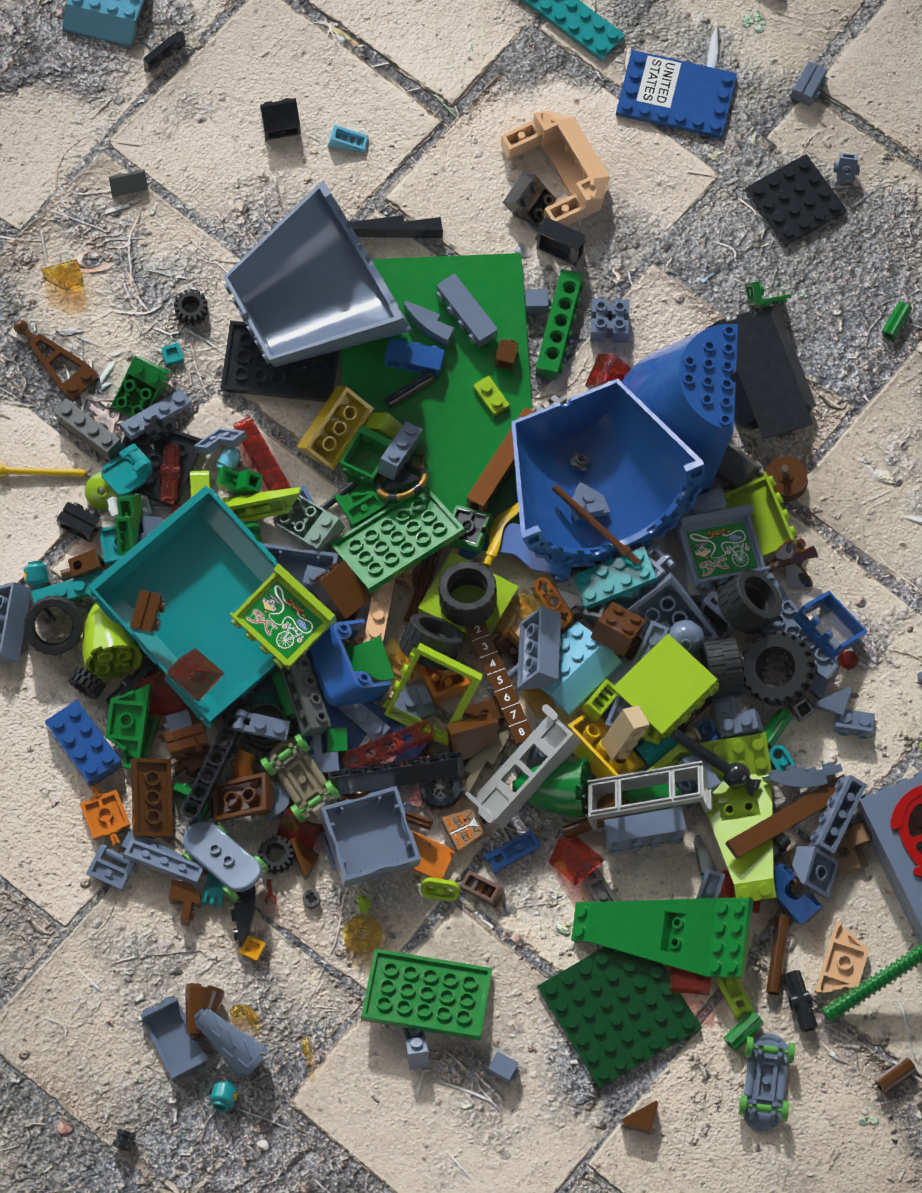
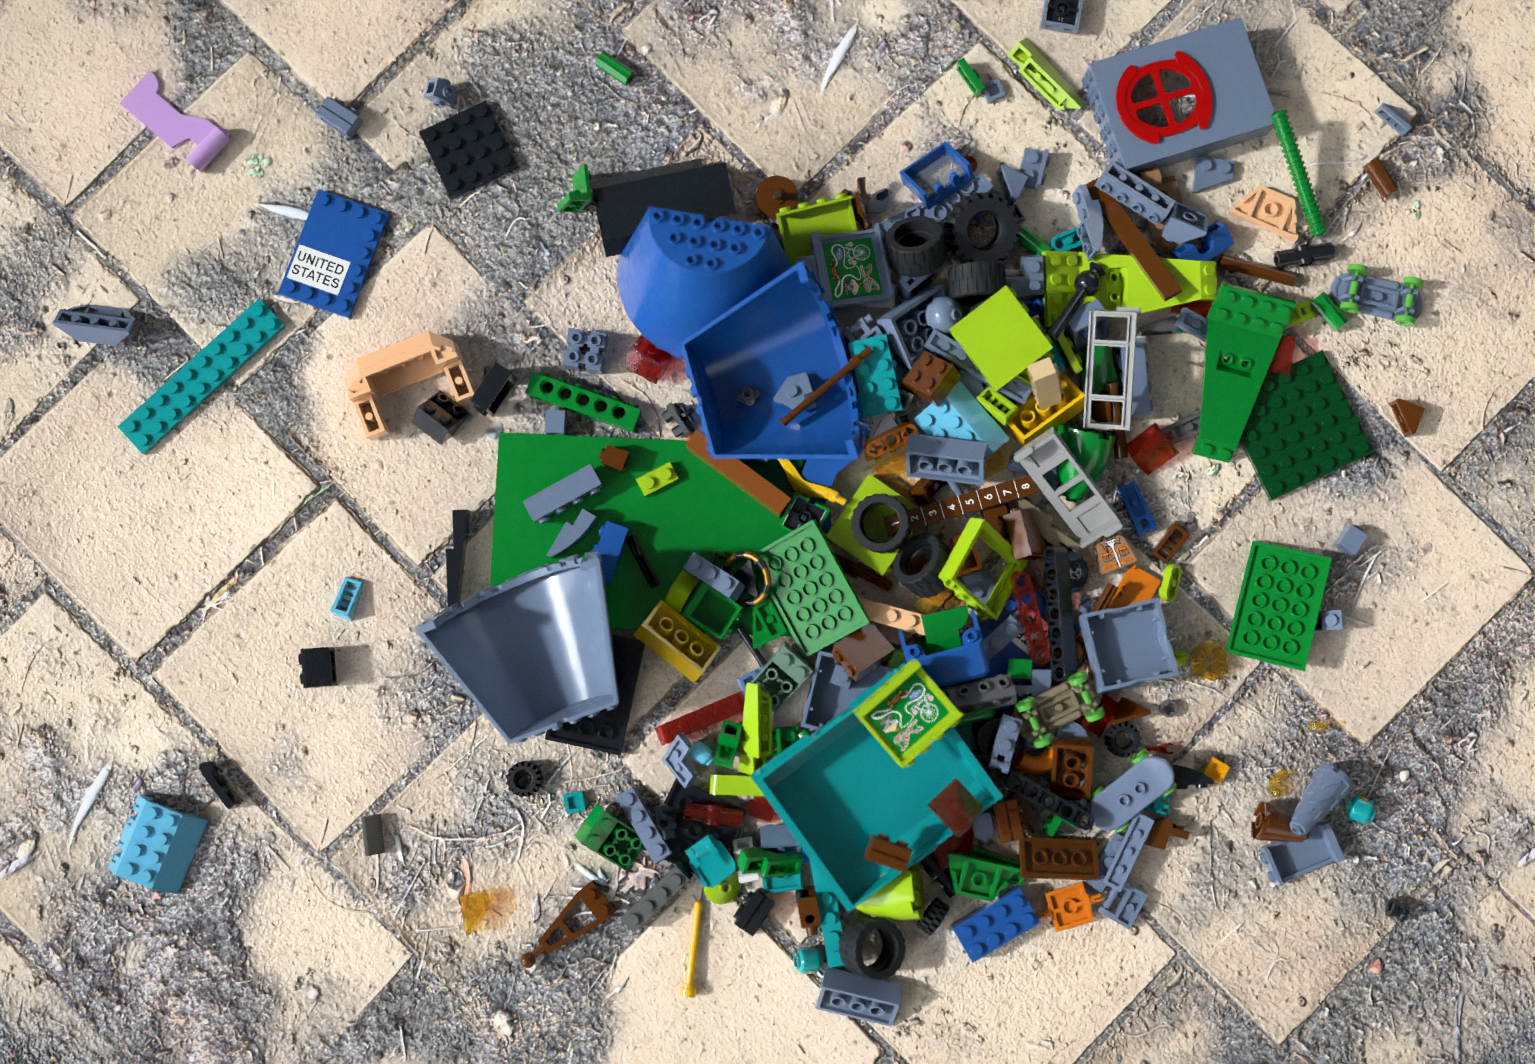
camera: 80 degrees left, 15 degrees up
none -> sand blue wing [1192,156,1235,193]

